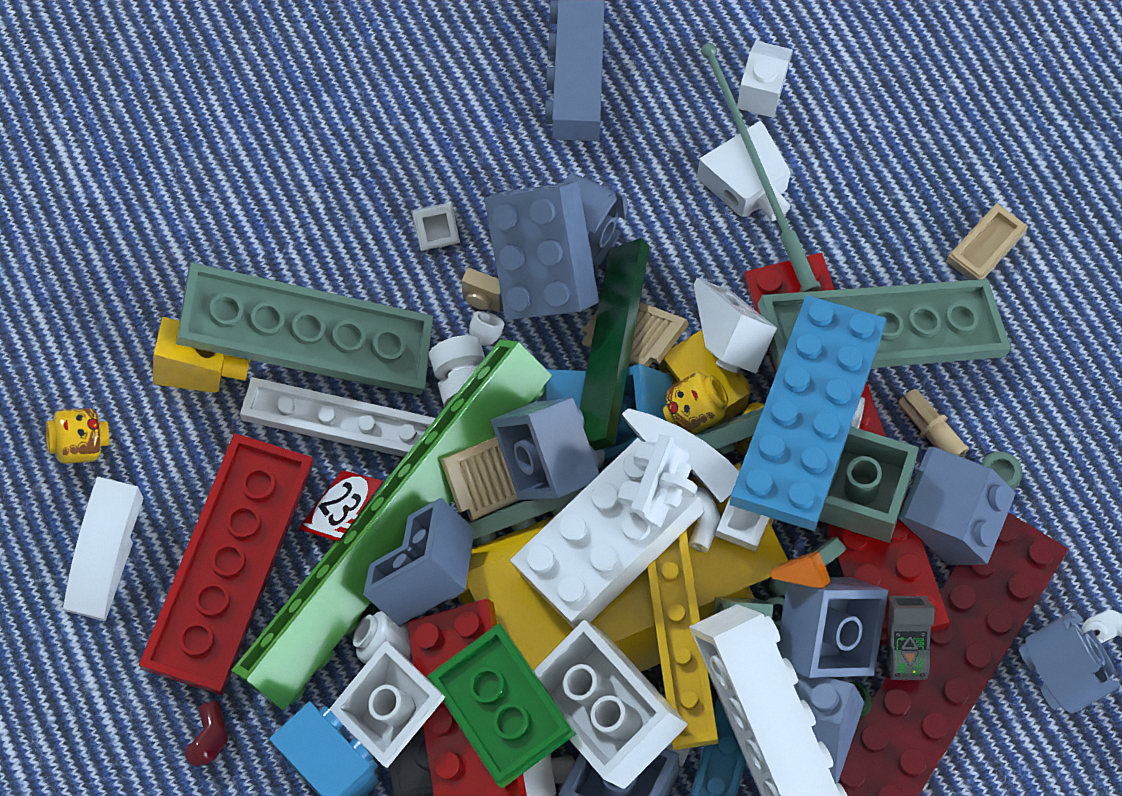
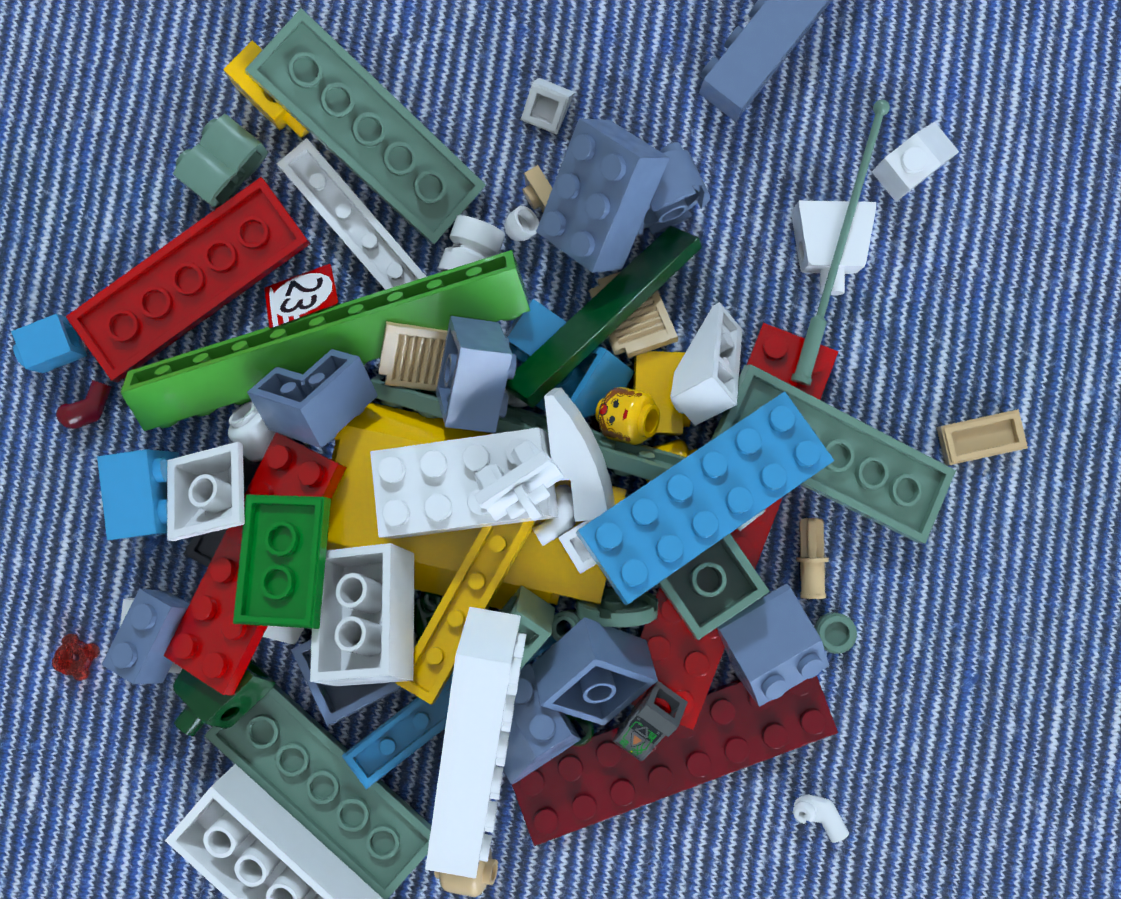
camera: 40 degrees right, 20 degrees up
yellow head [46,407,109,464] -> none
white slope [63,477,144,621] -> none
orange slope [770,551,830,588] -> none
sand blue brick [1019,611,1120,714] -> none
none -> dark azure brick [11,313,87,373]
none -> sand green brick [173,114,268,209]

